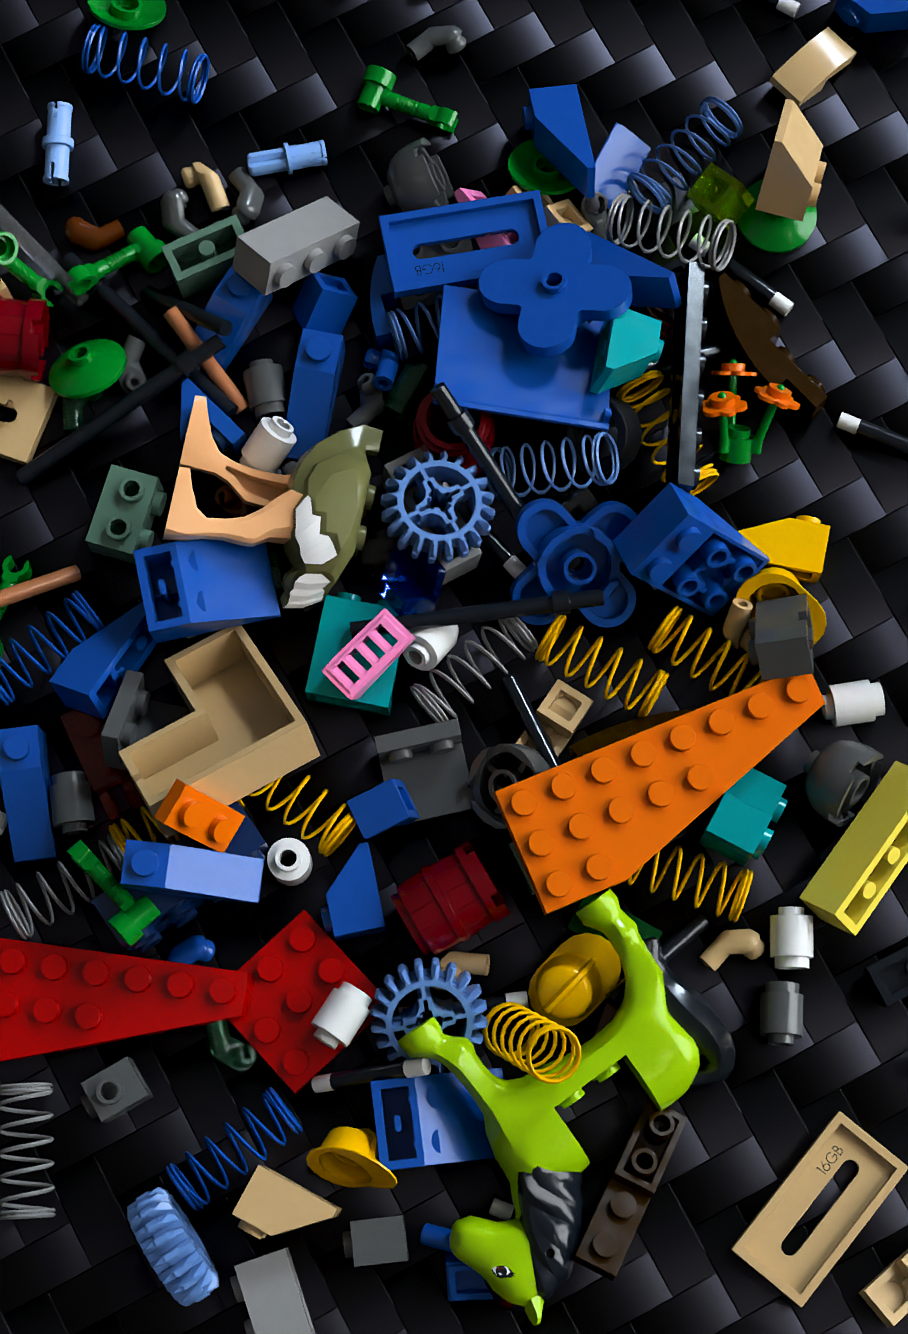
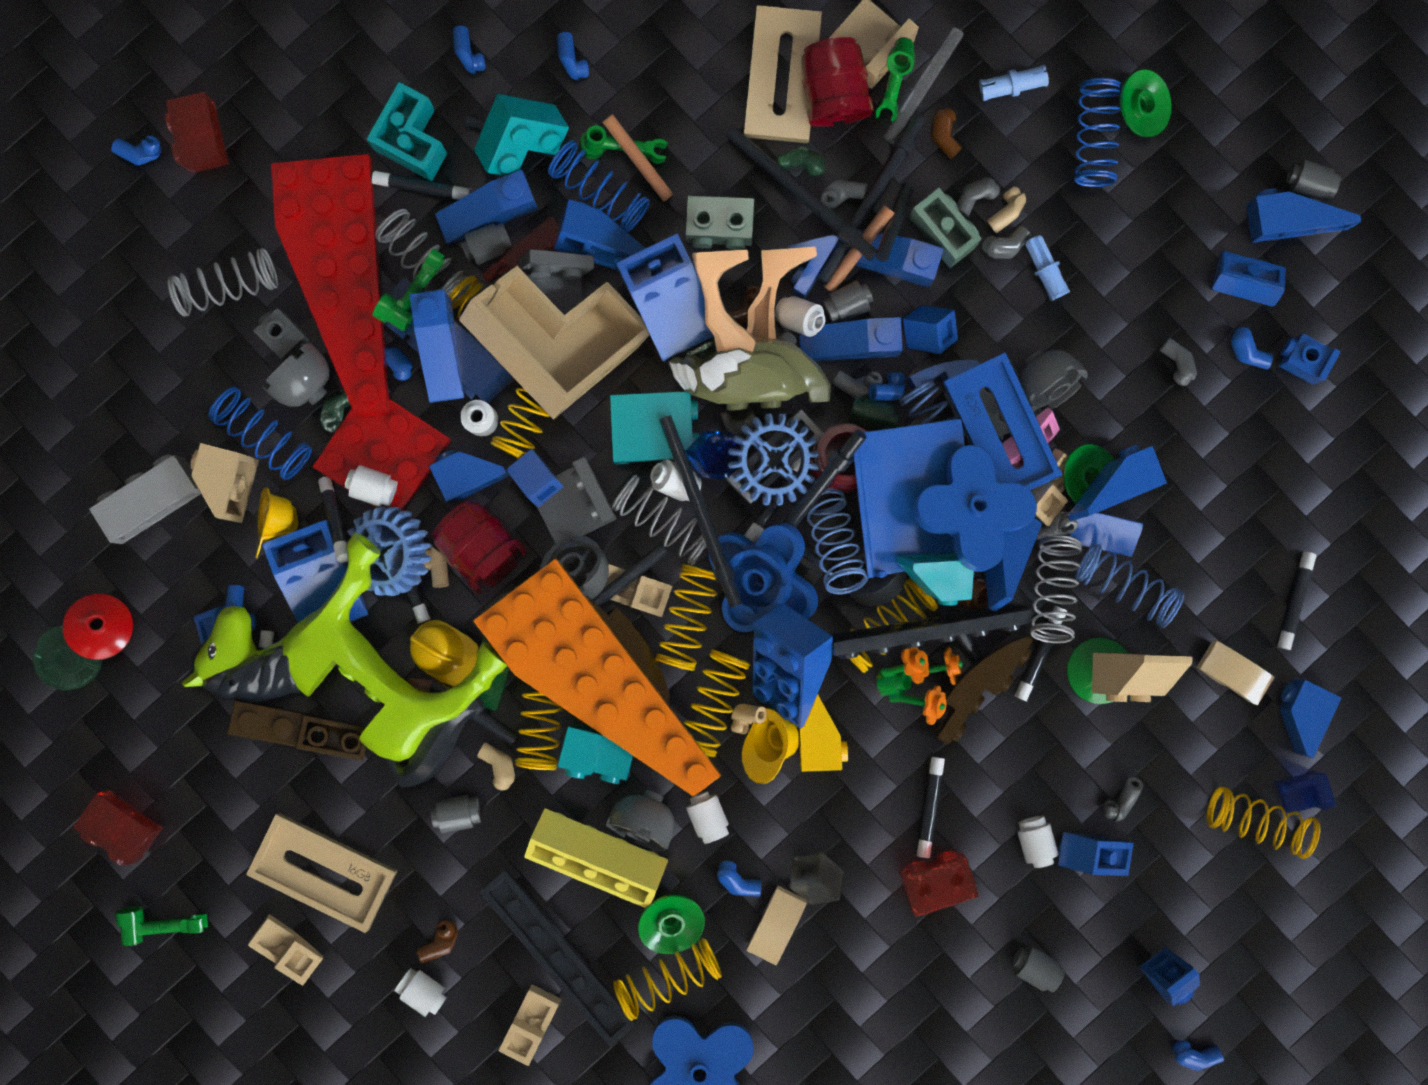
camera: 80 degrees right, 10 degrees up
green dish [48,339,127,399] -> none
green brick [67,226,167,296] -> none
medium blue gear [127,1187,219,1307] -> none
orange plate [154,779,245,853] -> none
light grey brick [232,196,360,296] -> none
bright pink slope [321,608,416,700] -> none
dark grey brick [343,1215,409,1267] -> none
green brick [357,65,459,134] -> none
yellow piece [482,1002,581,1084] -> none
clear neon green brick [686,162,754,231] -> none
dark grey brick [748,594,814,681] -> none
white brick [770,906,814,970] -> none
none -> dark grey cylinder [262,342,330,407]

